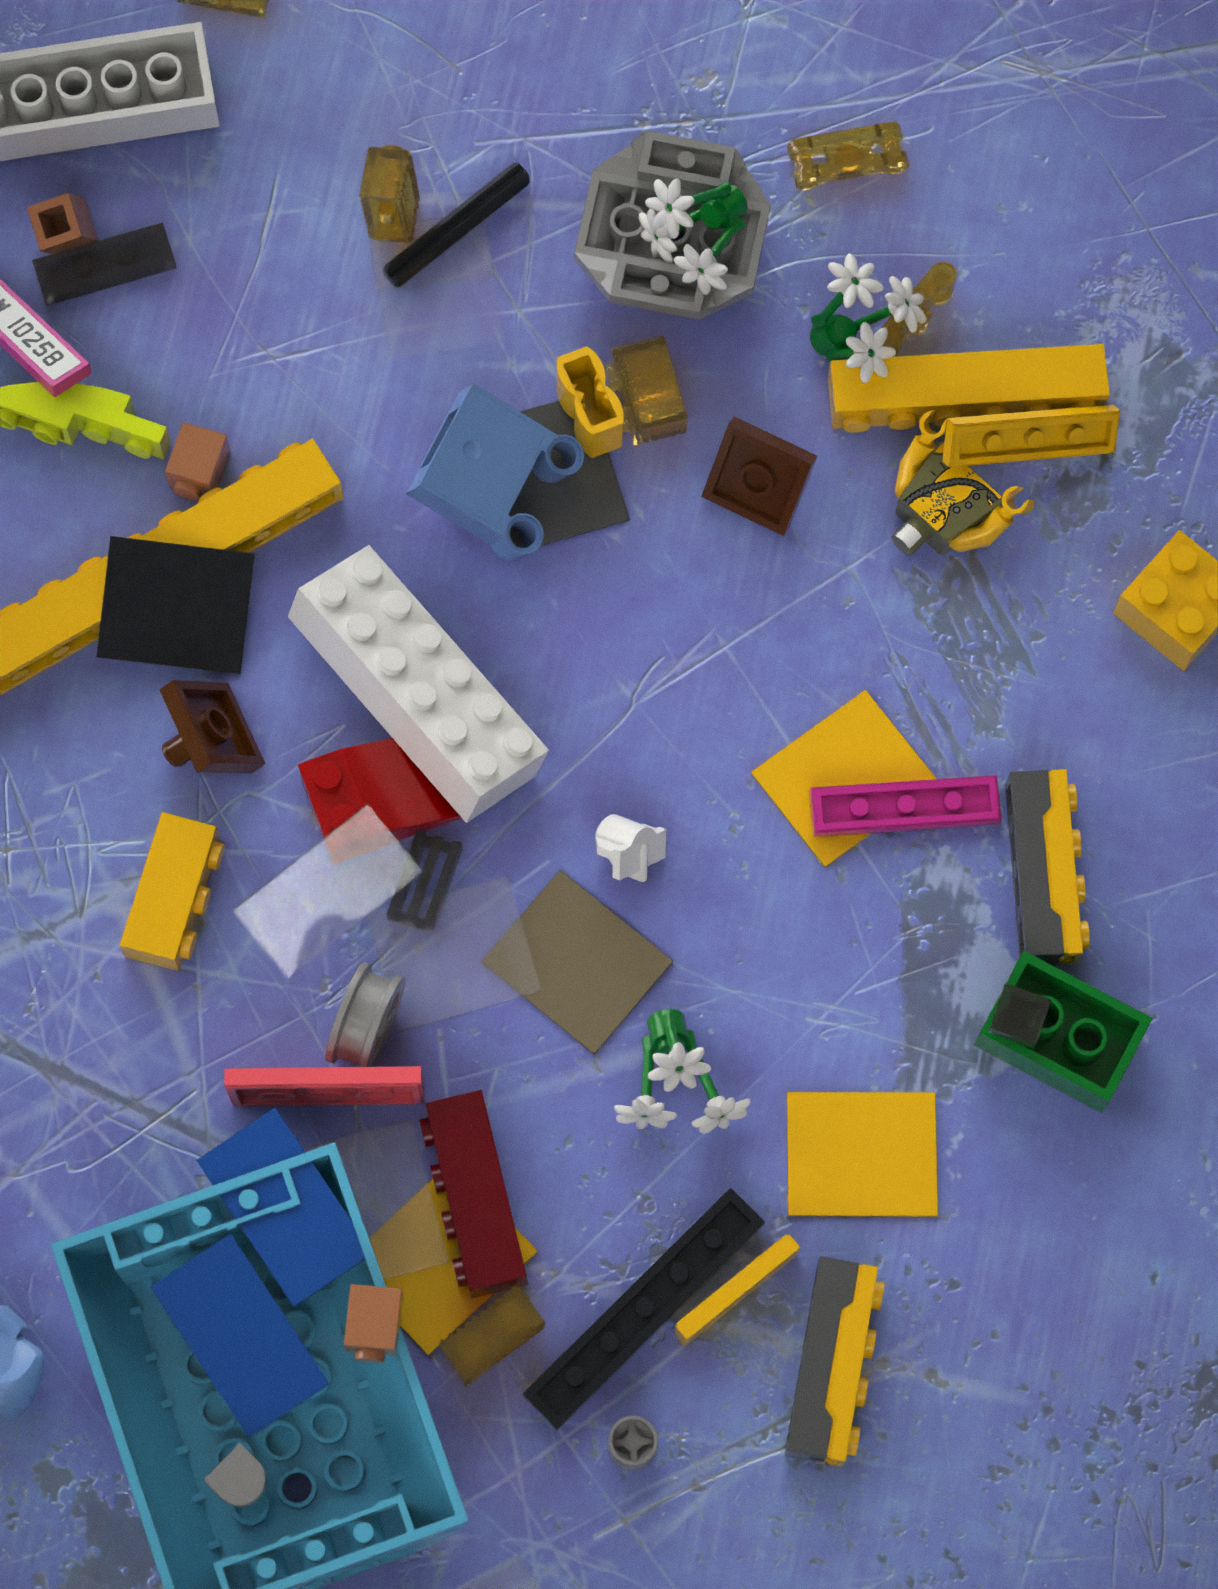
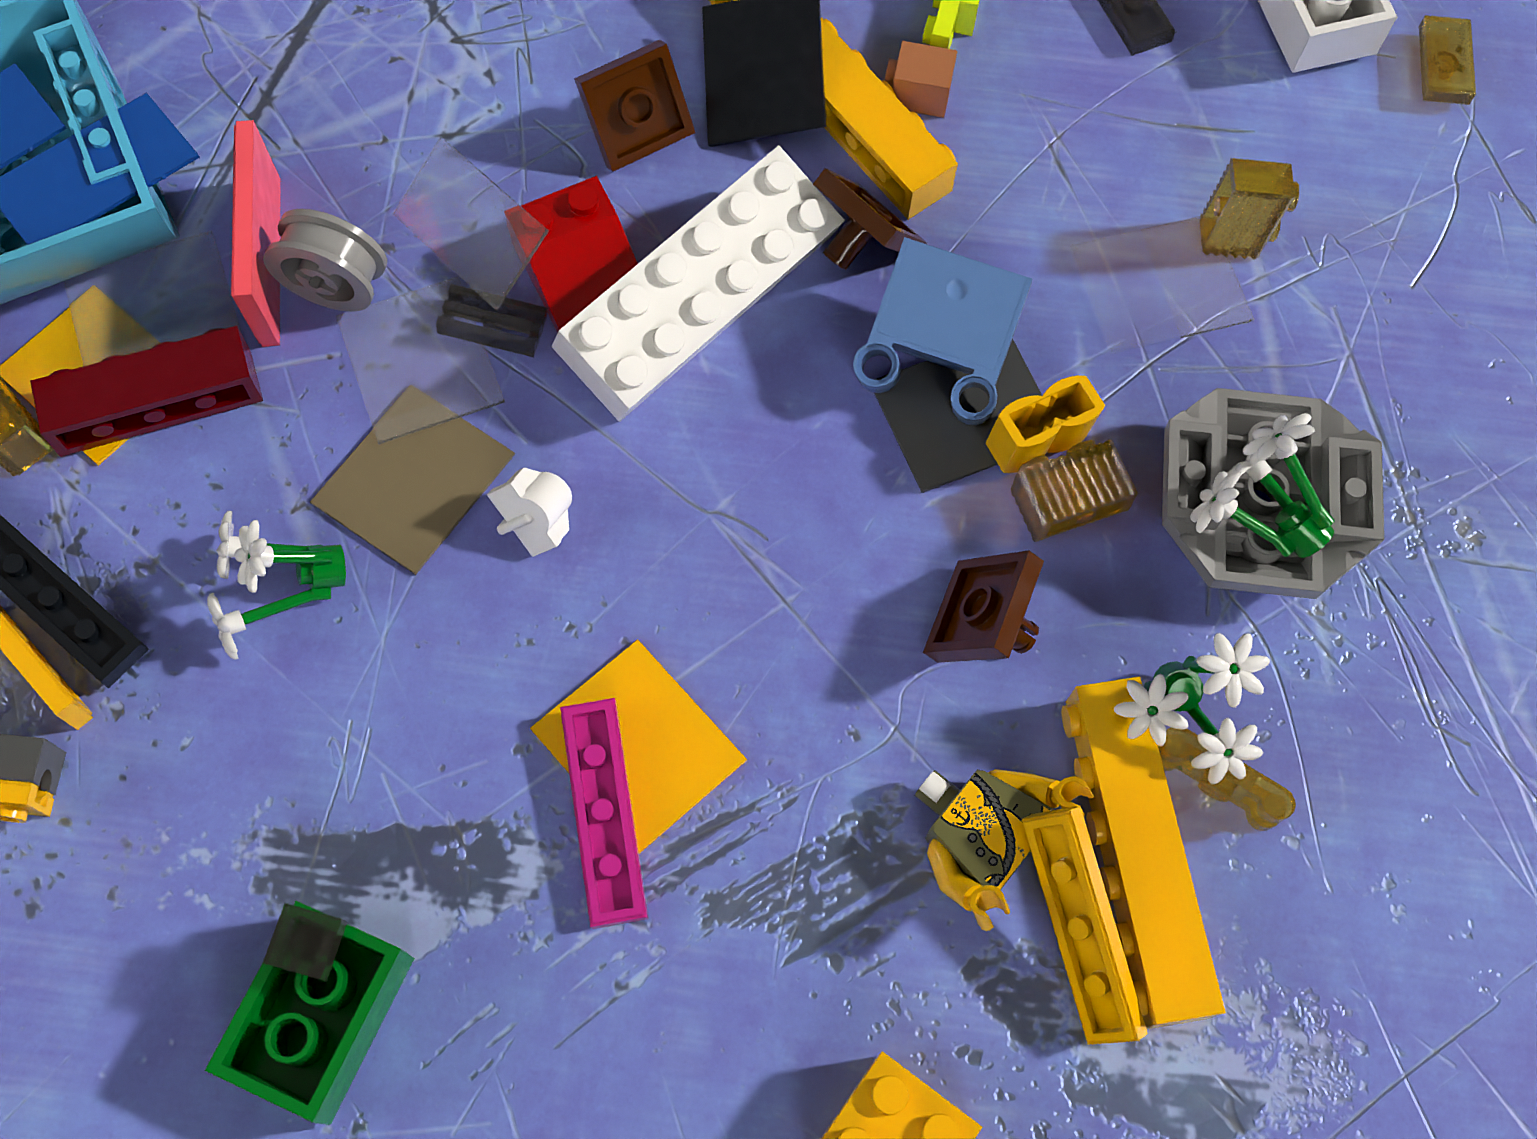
camera: 85 degrees right, 5 degrees down
yellow brick [119,812,225,971] -> none
black axle [383,163,530,288] -> none
clear yellow plate [787,122,910,190] -> none
yellow piece [787,1092,938,1217] -> none
piece [1005,769,1090,965] -> none
none -> reddish brown tile [813,168,927,270]

